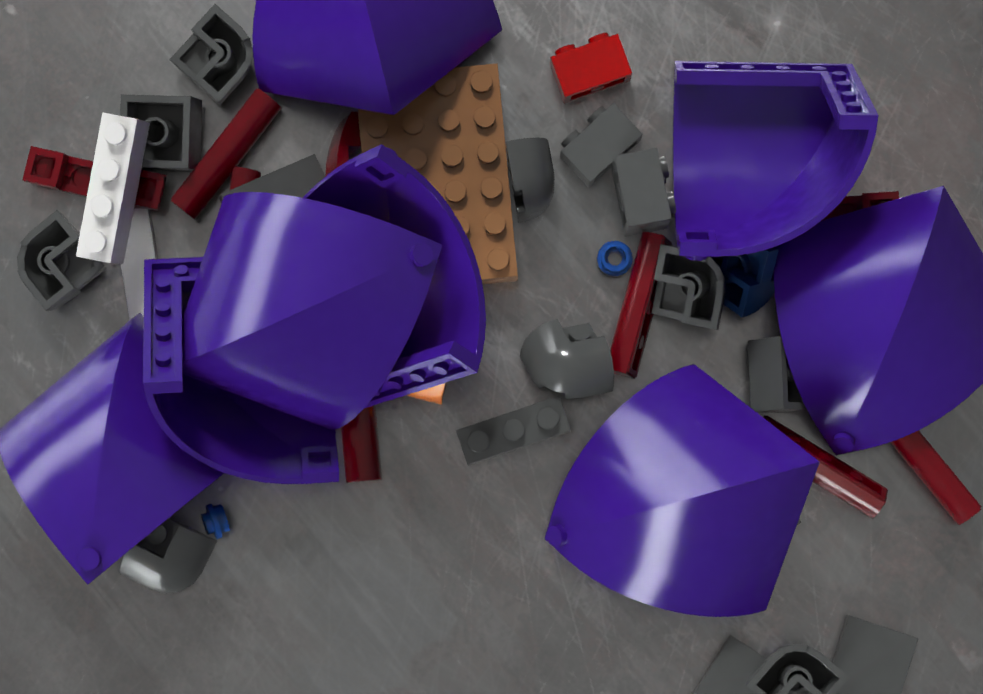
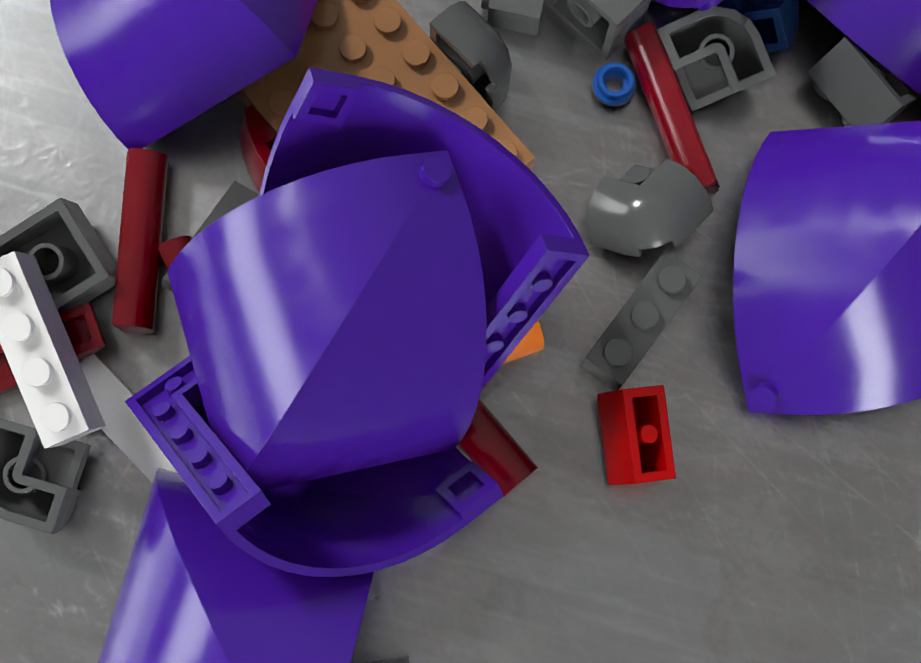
camera: 45 degrees left, 5 degrees down
dark grey brick [170,4,253,105] -> none
blue plate [201,504,230,539] -> none
none -> red brick [597,385,676,485]

